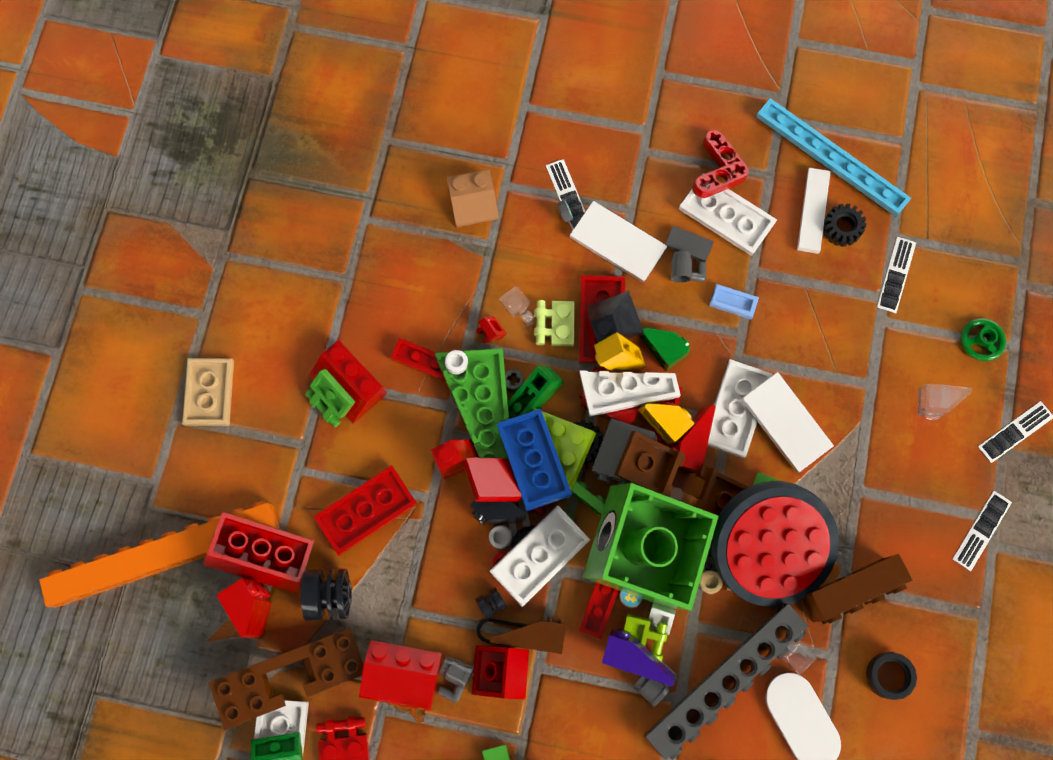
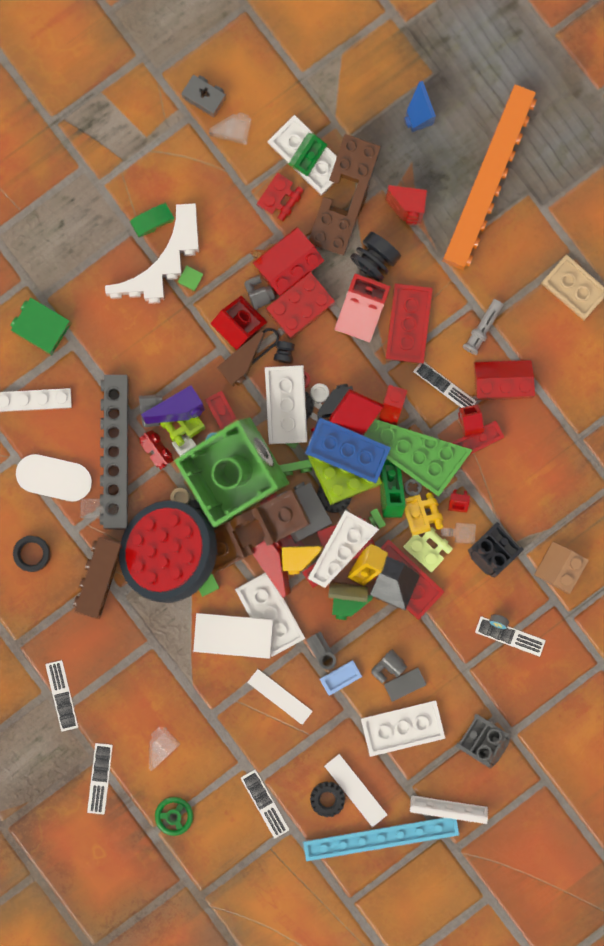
camera: 125 degrees right, 10 degrees up
red slope [203,512,314,593] -> none
bright green plate [305,369,355,428] -> none
white tile [445,350,468,374] -> none
white tile [570,201,667,283] -> none
red beam [692,130,749,198] -> none
none -> red hinge [139,430,174,470]
none -> white sticker [247,669,312,725]
none -> red brick [266,272,335,340]
none -> dark grey piece [306,632,337,670]
none -> olive slope [328,582,368,602]
none -> slope [334,273,391,343]
none -> bright green plate [368,508,386,529]
none -> blue slope [404,81,436,132]
none -> yellow plate [404,493,444,536]
none -> white tile [410,795,488,824]
none -> sticker [413,362,477,408]
none -> dark grey slope [456,714,511,769]
none -> red brick [458,404,484,437]
none -> light grey pin [462,299,504,355]
none -> black slope [468,522,524,578]

